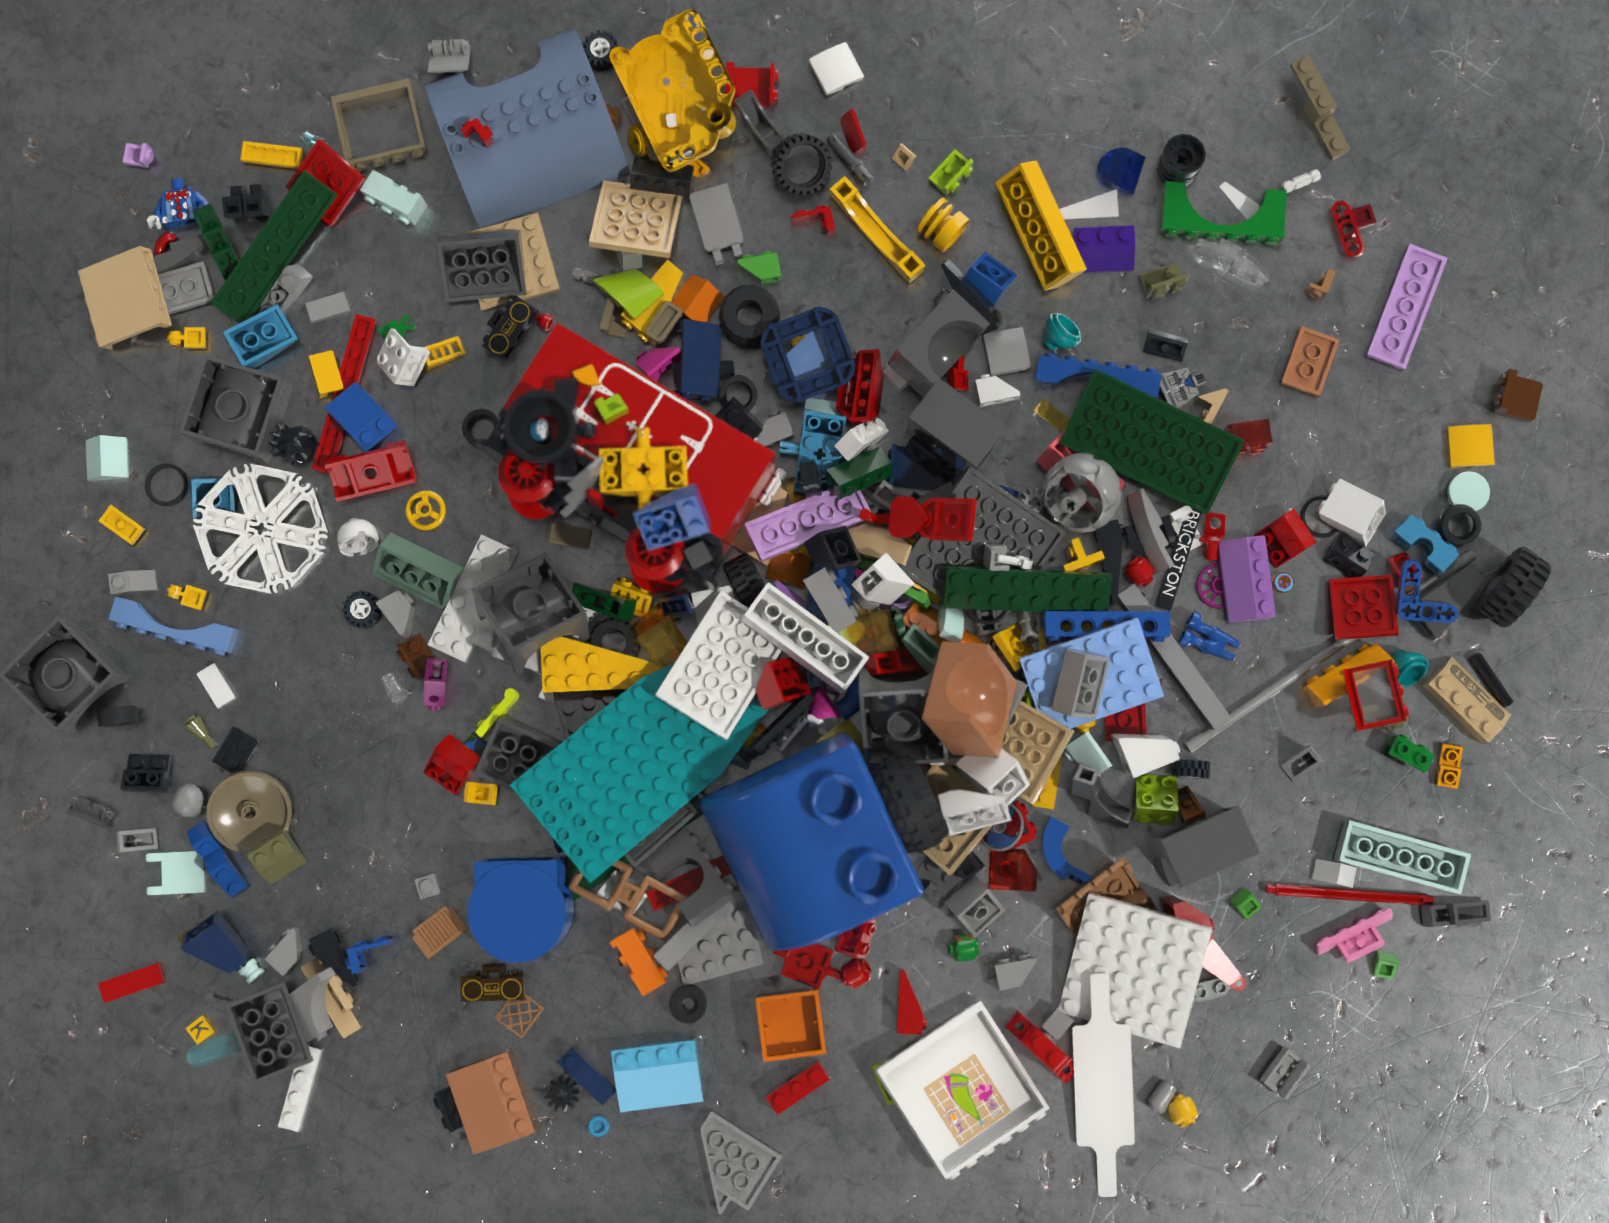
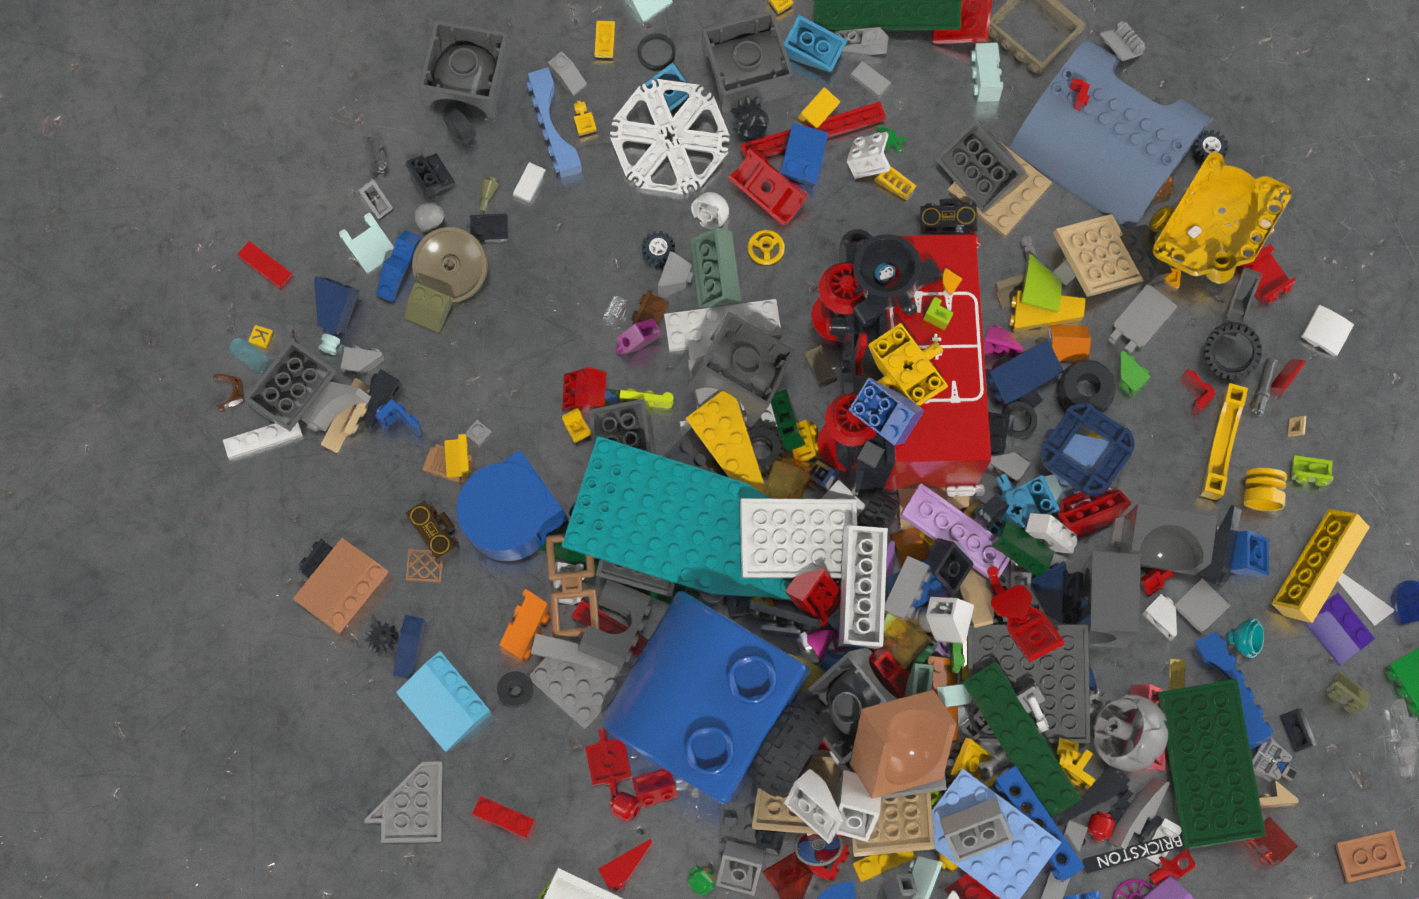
camera: 55 degrees right, 10 degrees down
light grey slope [560,456,603,518] -> none
dark azure tile [588,1115,609,1137] -> none
dark tan piece [646,301,683,343] -> none
orange container [755,989,826,1062] -> none
none -> reddish brown helmet [213,374,244,411]
none -> yellow panel [444,434,470,478]
none -> yellow plate [1057,738,1079,768]

